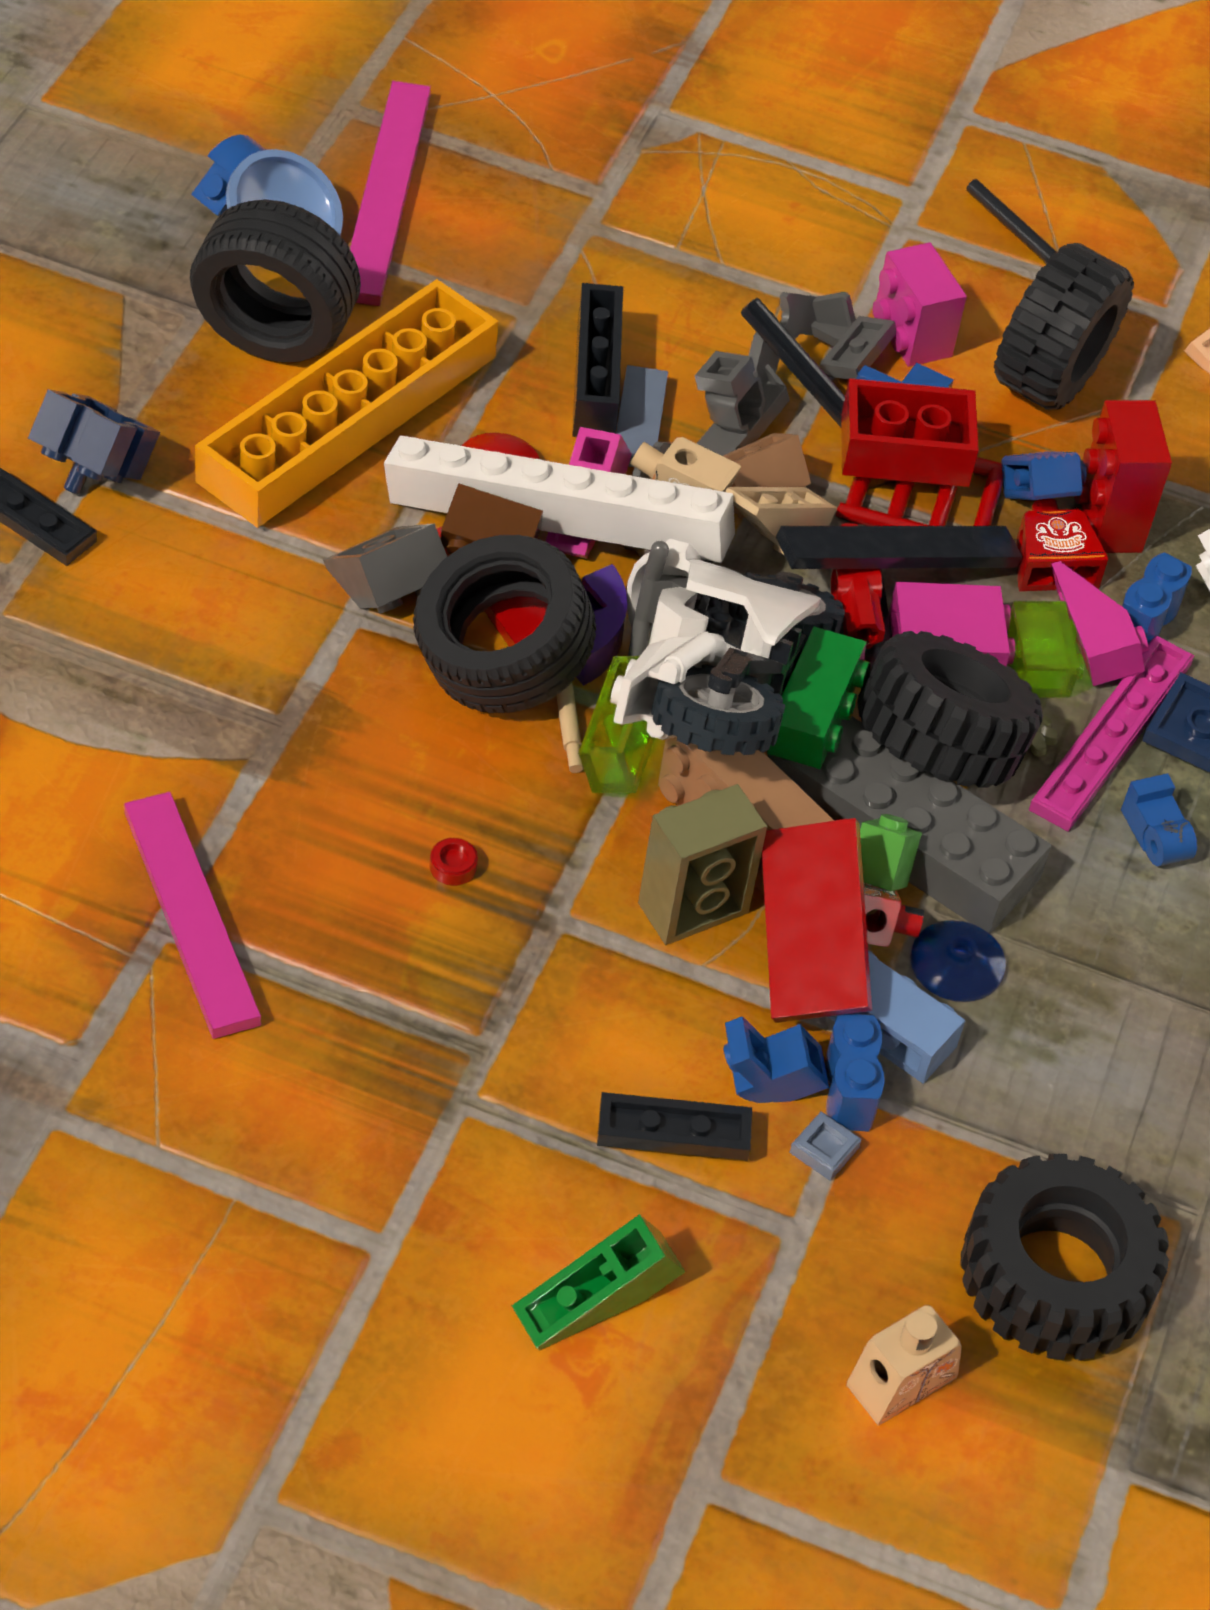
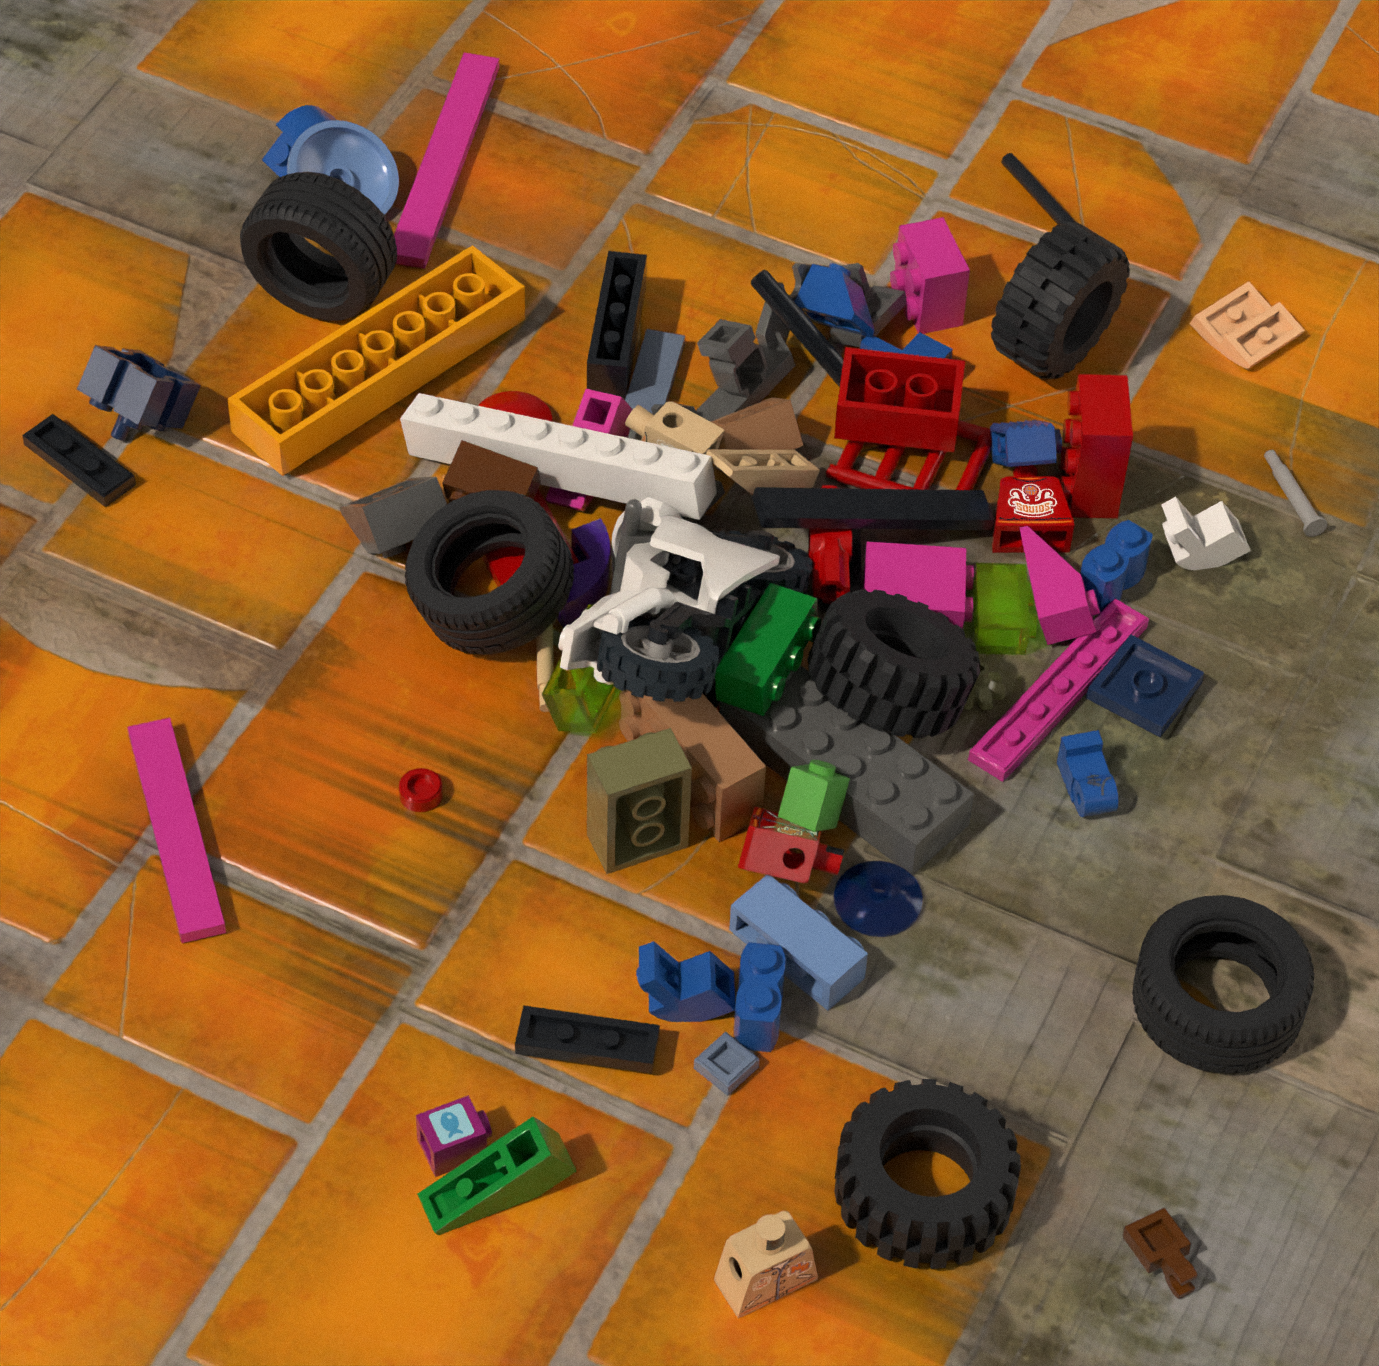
camera: 10 degrees right, 0 degrees up
red tile [762,818,872,1023] -> none
none -> magenta brick [416,1095,492,1177]
none -> blue slope [794,263,875,337]

